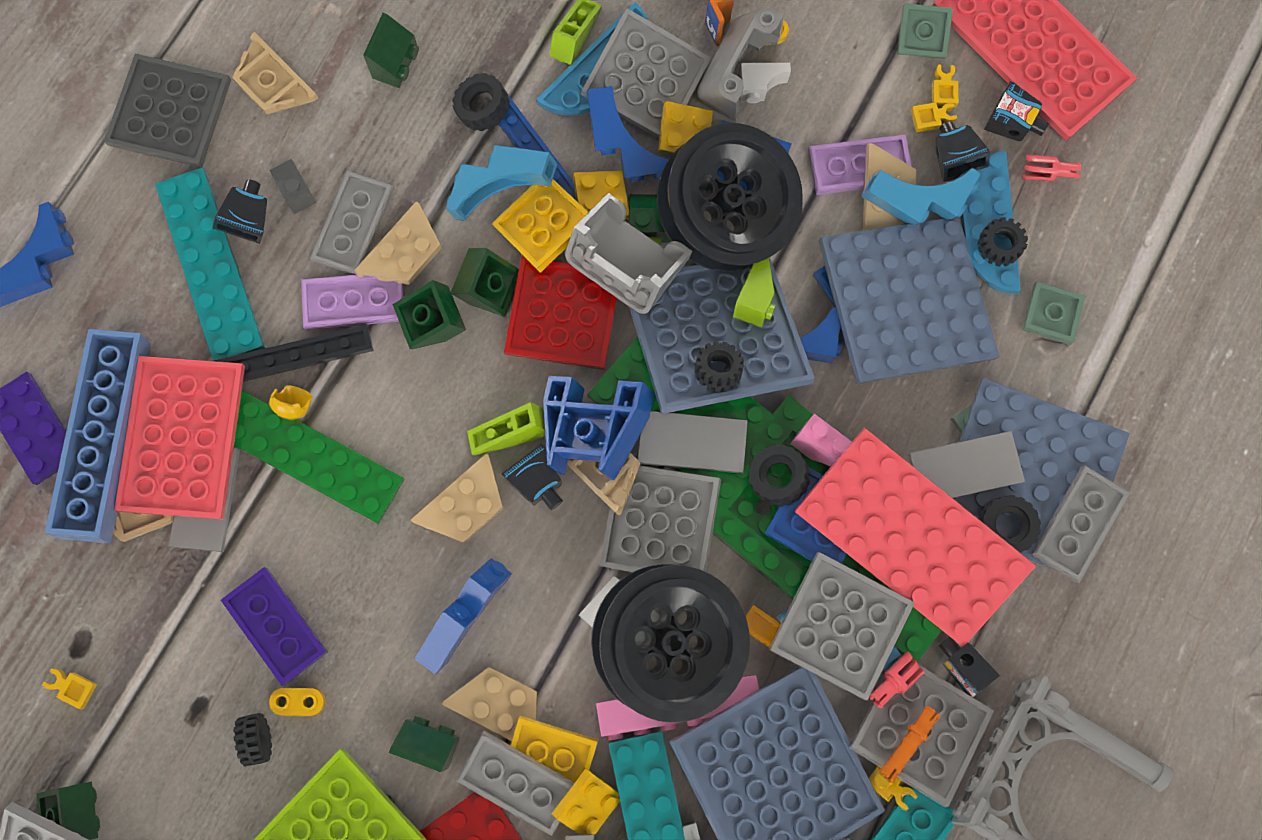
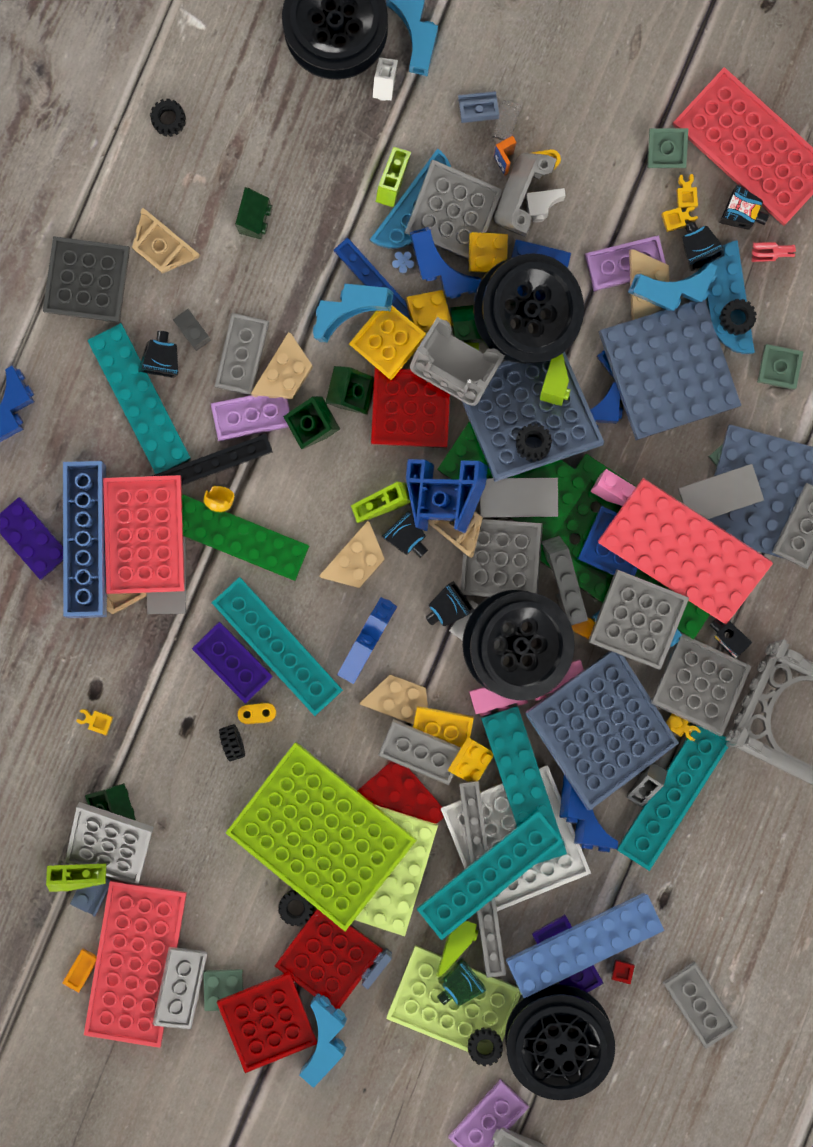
camera: 10 degrees left, 10 degrees up
dark green slope [389,716,460,772] -> none
black tyre [452,73,510,131] -> none
black tyre [748,444,811,507] -> none
coral arm [869,651,925,708] -> none
orange pin [879,706,941,783] -> none
black tyre [978,495,1041,553] -> none
none -> teal plate [211,577,343,716]
none -> light blue plant [392,251,414,273]
none -> black torso [426,581,474,626]
none -> dark grey arch [541,536,588,625]

